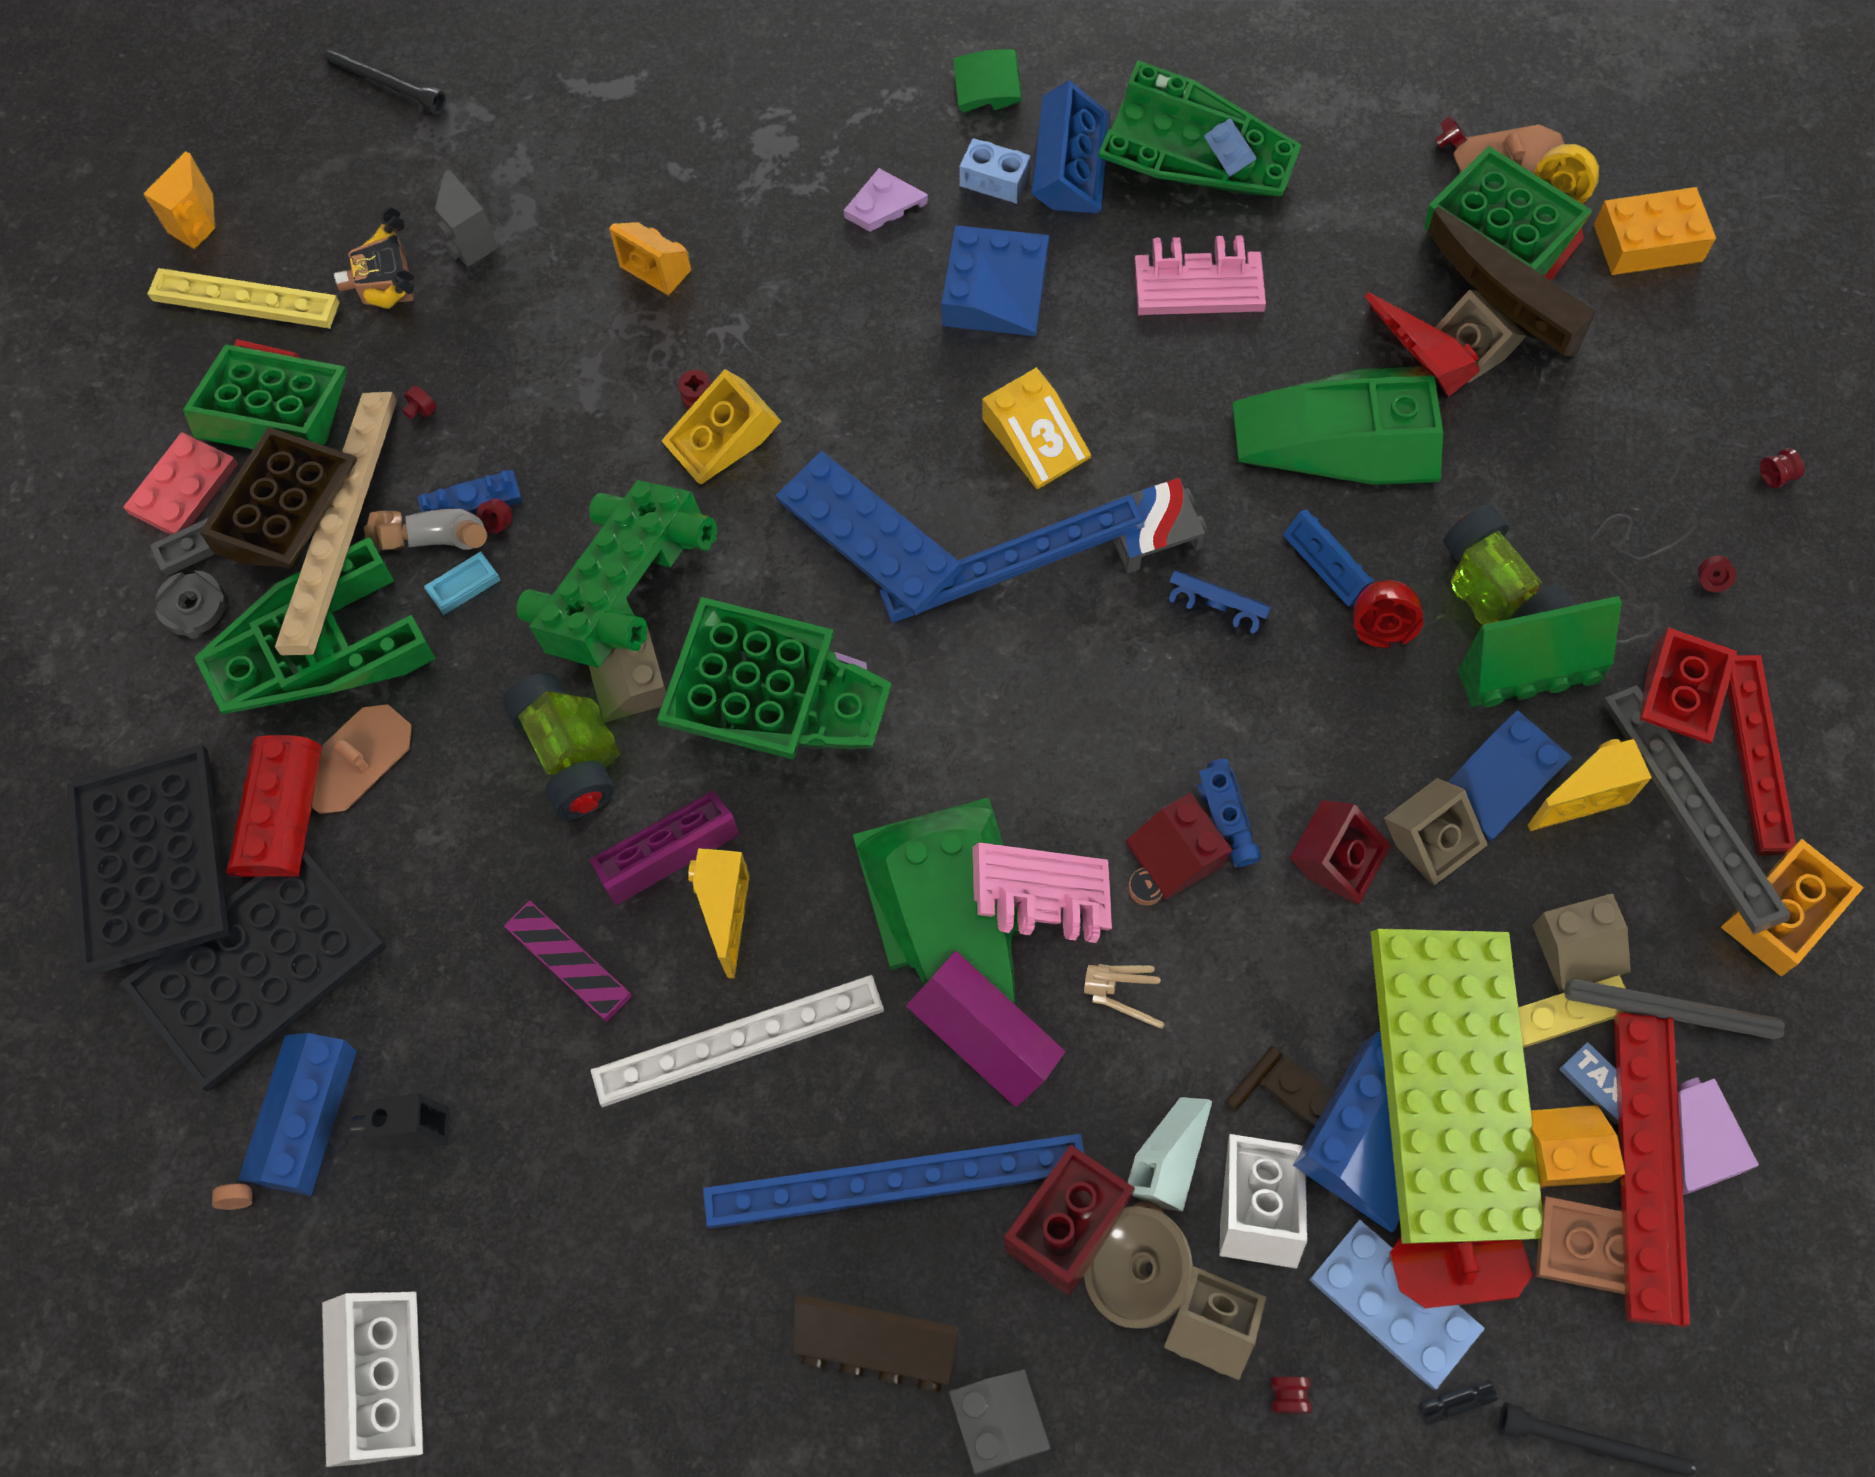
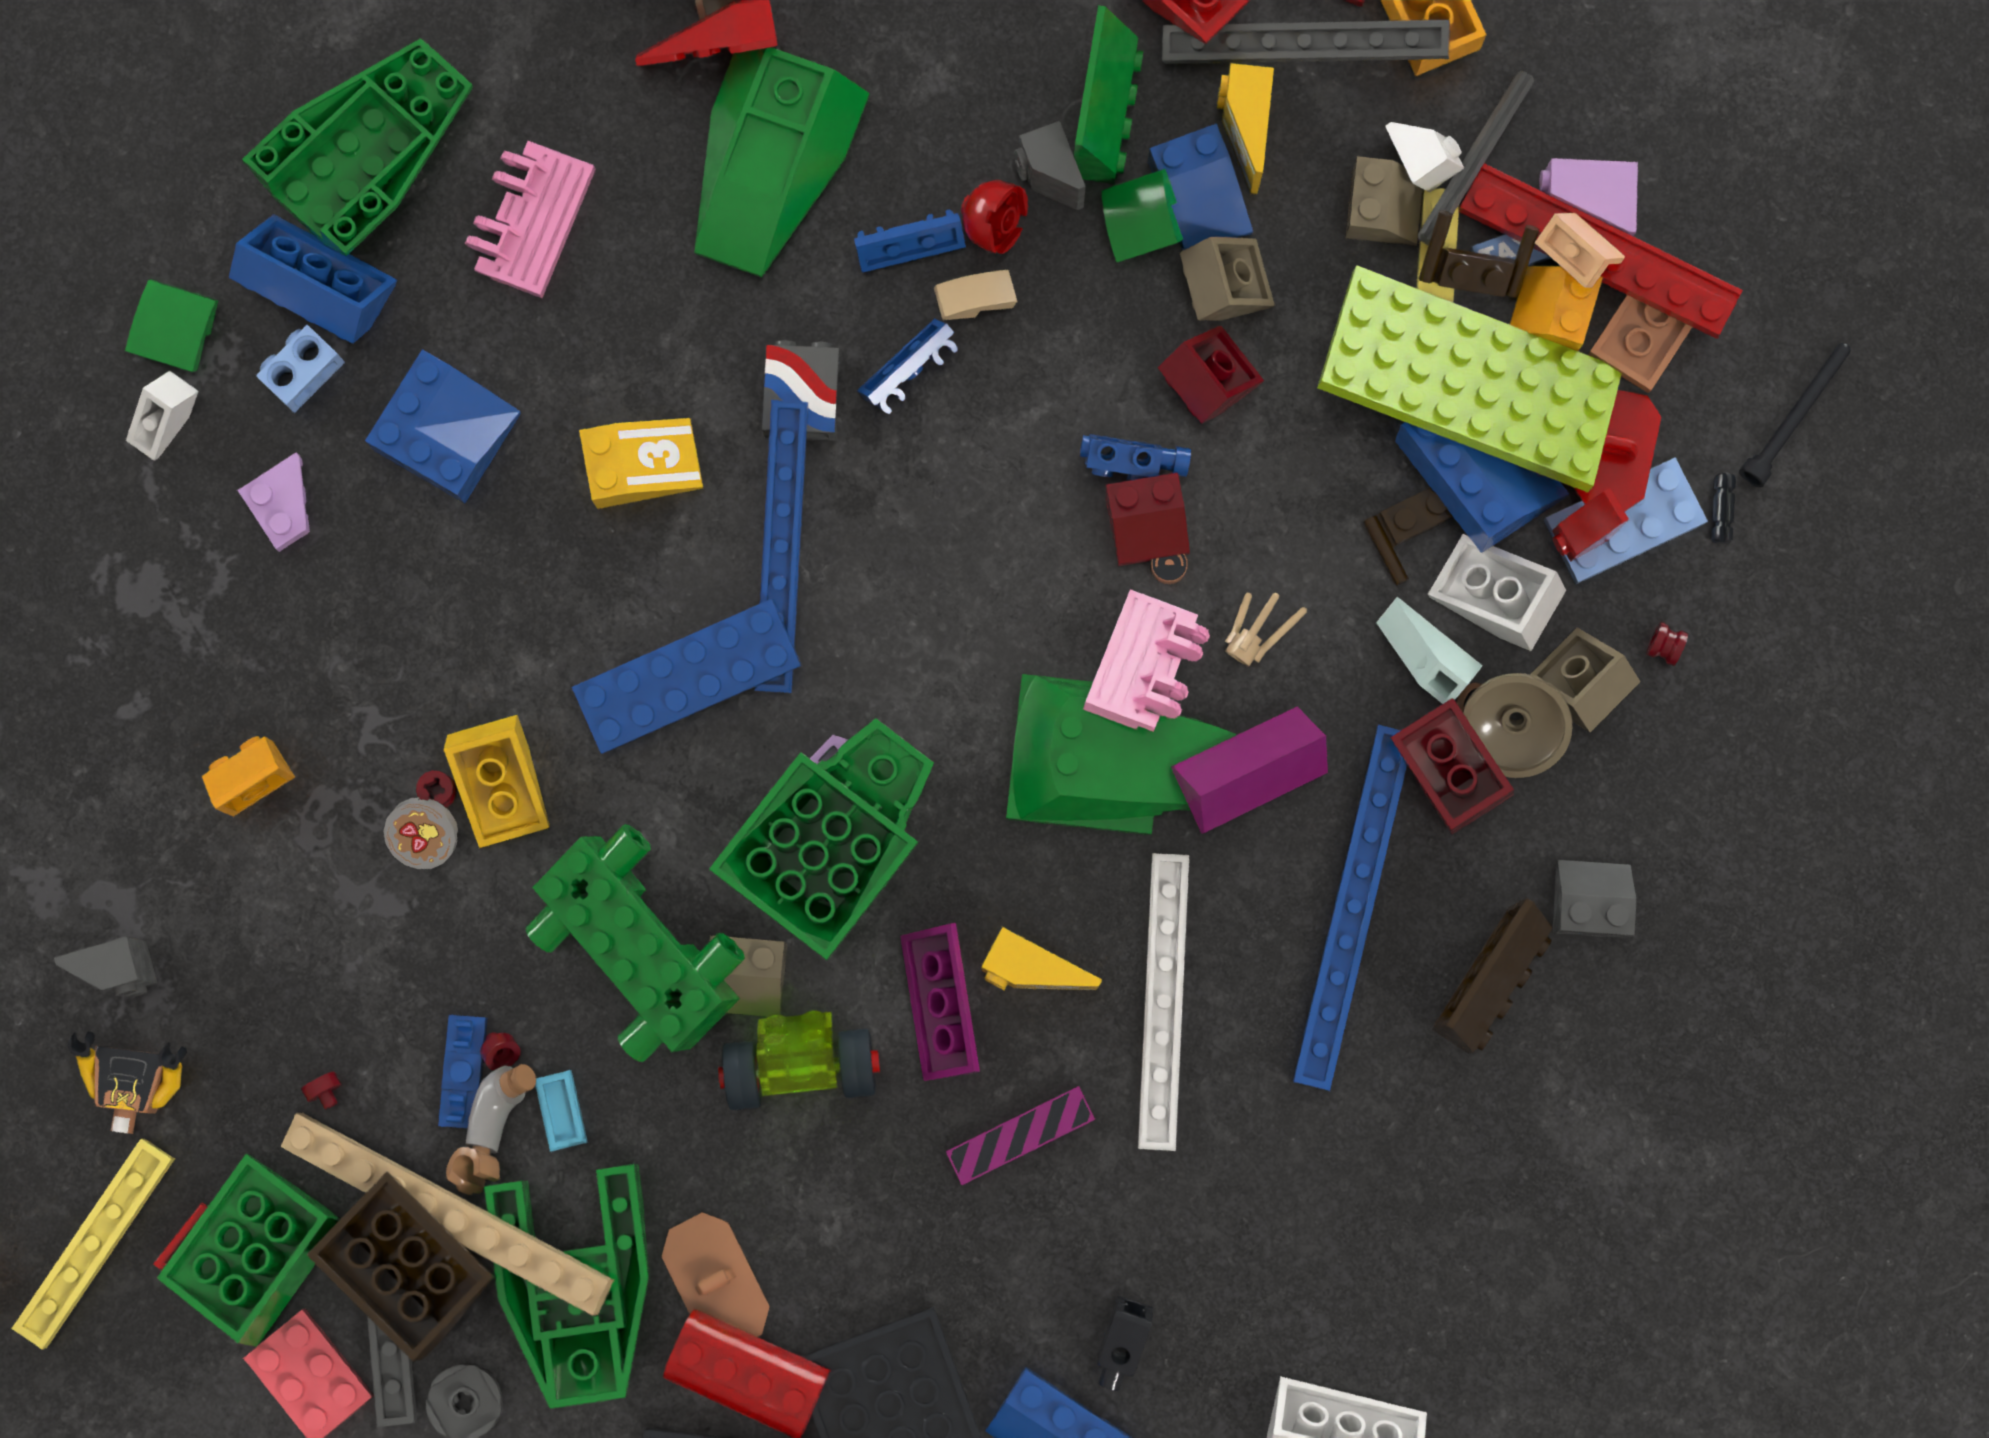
camera: 70 degrees left, 15 degrees up
medium blue plate [1204,118,1256,177] -> none
clear neon green brick [1443,504,1576,625] -> none
none -> white slope [126,371,198,461]
none -> tile [384,798,458,869]
none -> tan slope [934,270,1017,320]
none -> dark grey slope [1015,121,1085,210]
none -> green slope [1102,169,1183,263]
none -> white slope [1385,122,1464,192]
none -> dark brown plate [1418,210,1540,297]
none -> light nougat panel [1535,213,1625,288]
none -> red slope [1552,488,1629,562]

